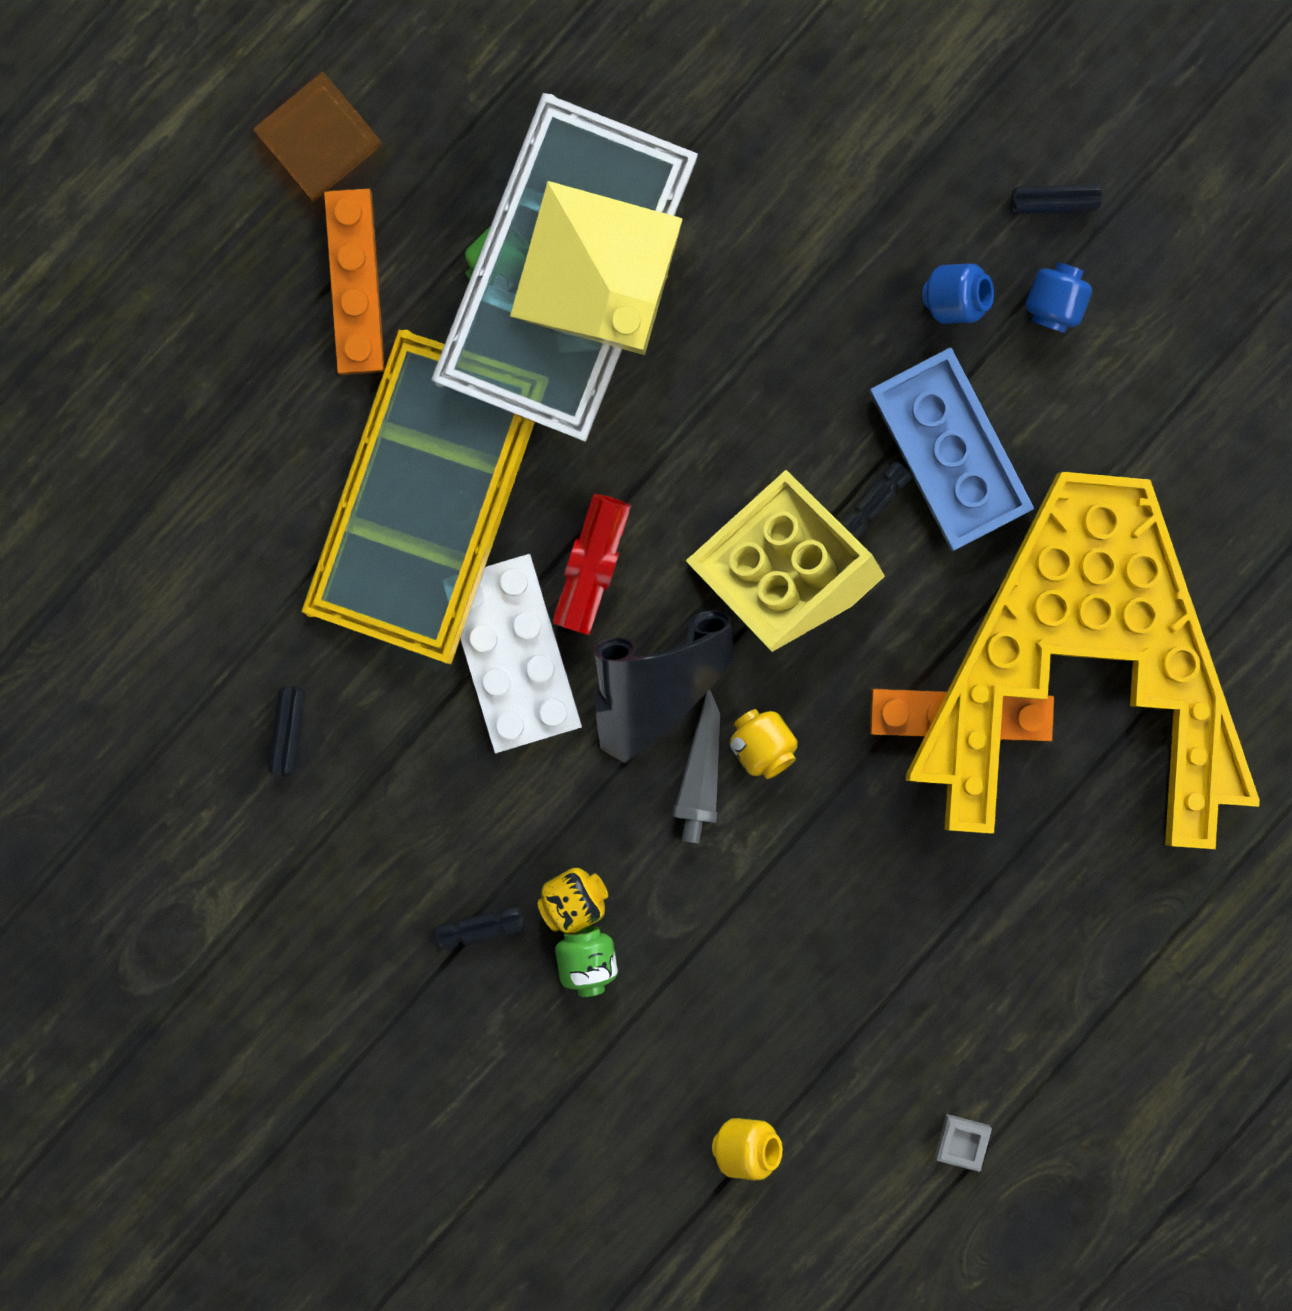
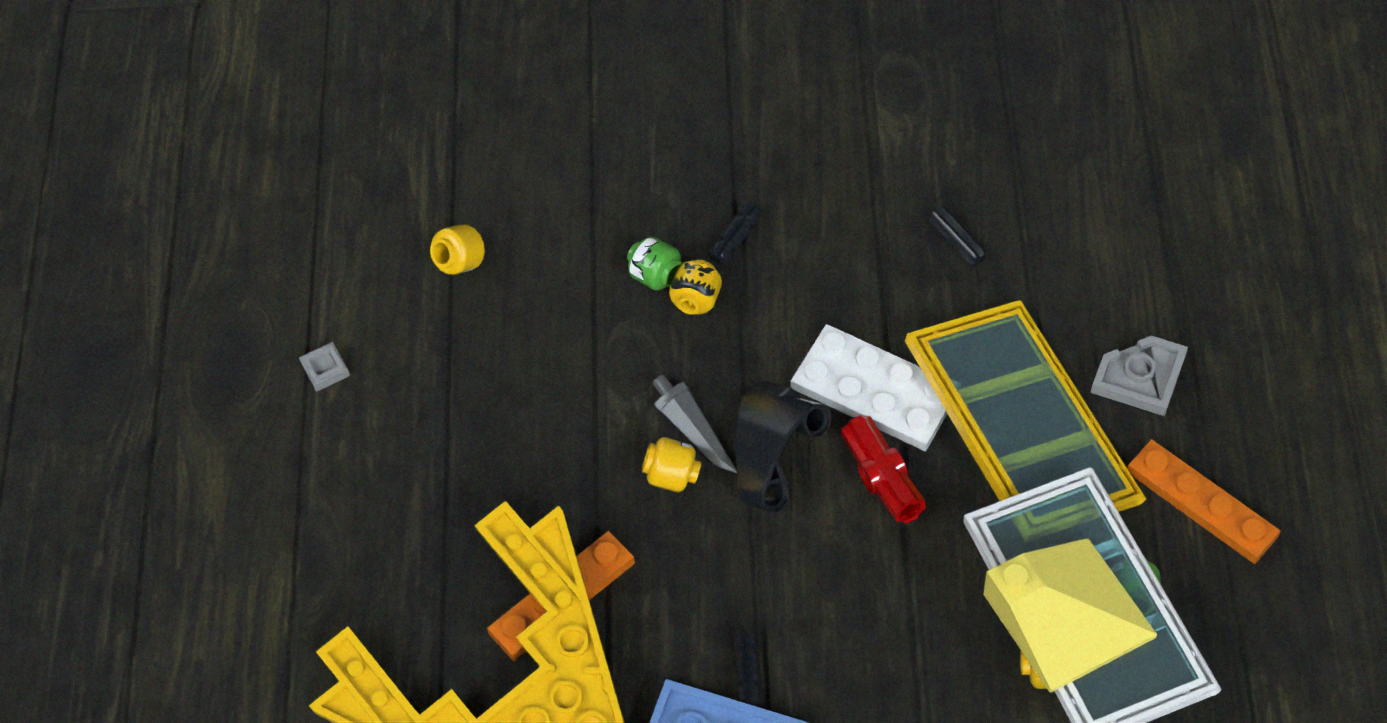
camera: 145 degrees right, 30 degrees down
clear orange tile [253,71,383,202] -> none
light yellow slope [686,470,885,652] -> none
none -> light grey plate [1091,335,1188,416]

